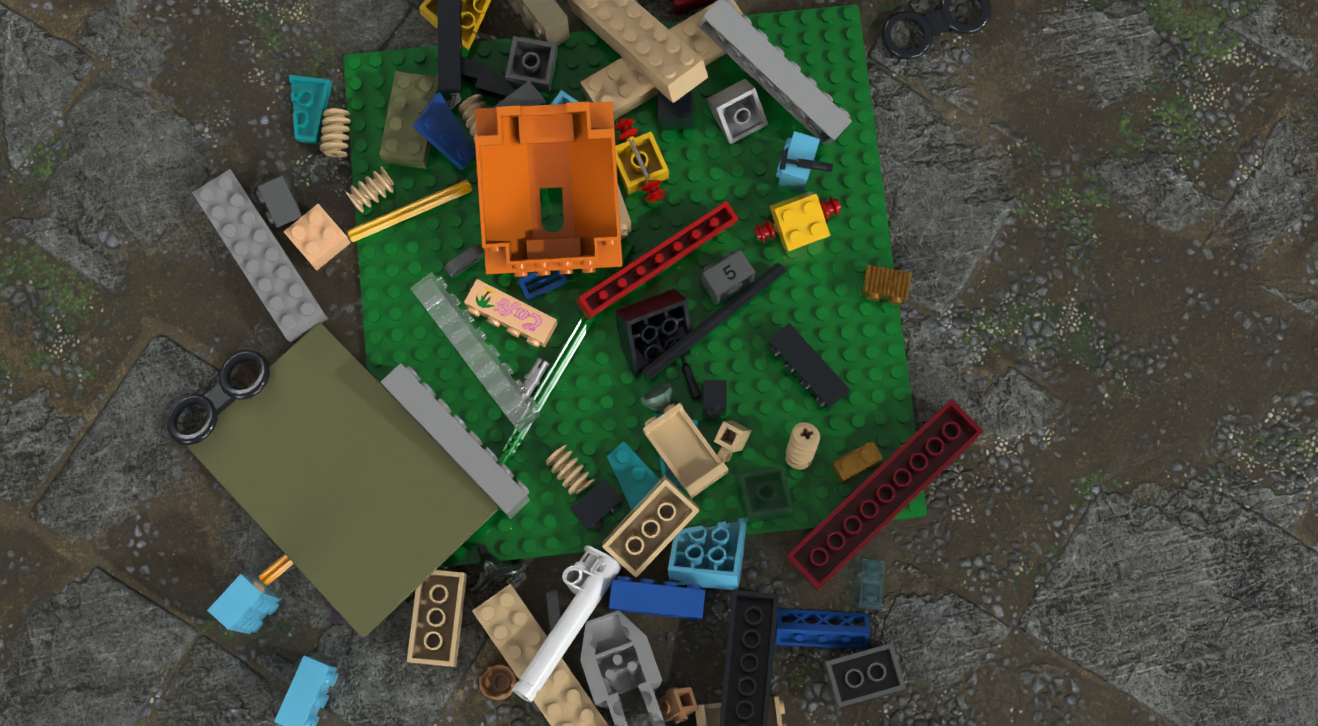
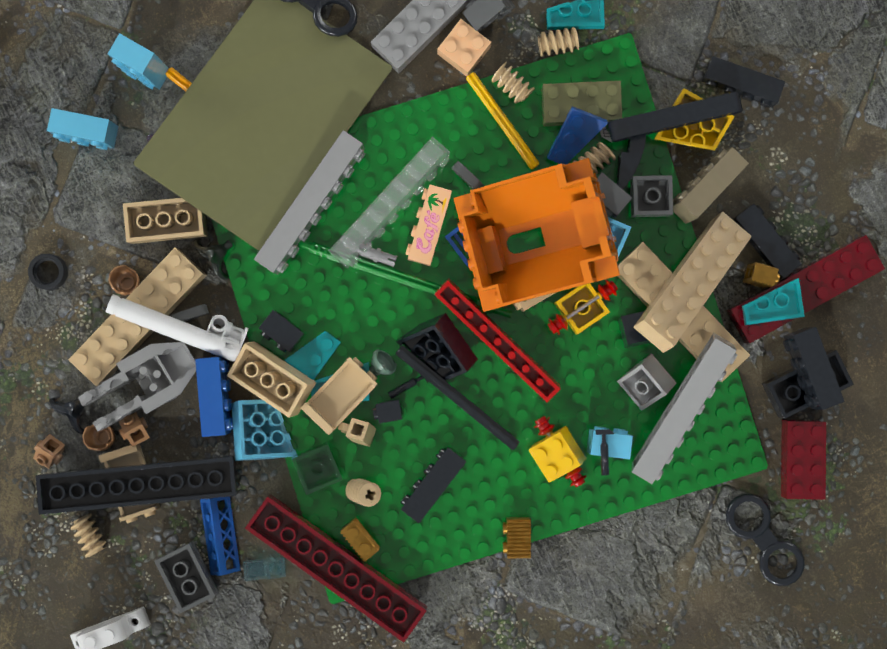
camera: 80 degrees right, 10 degrees up
tan piece [546,445,595,495] -> none
dark grey brick [701,250,755,306] -> none

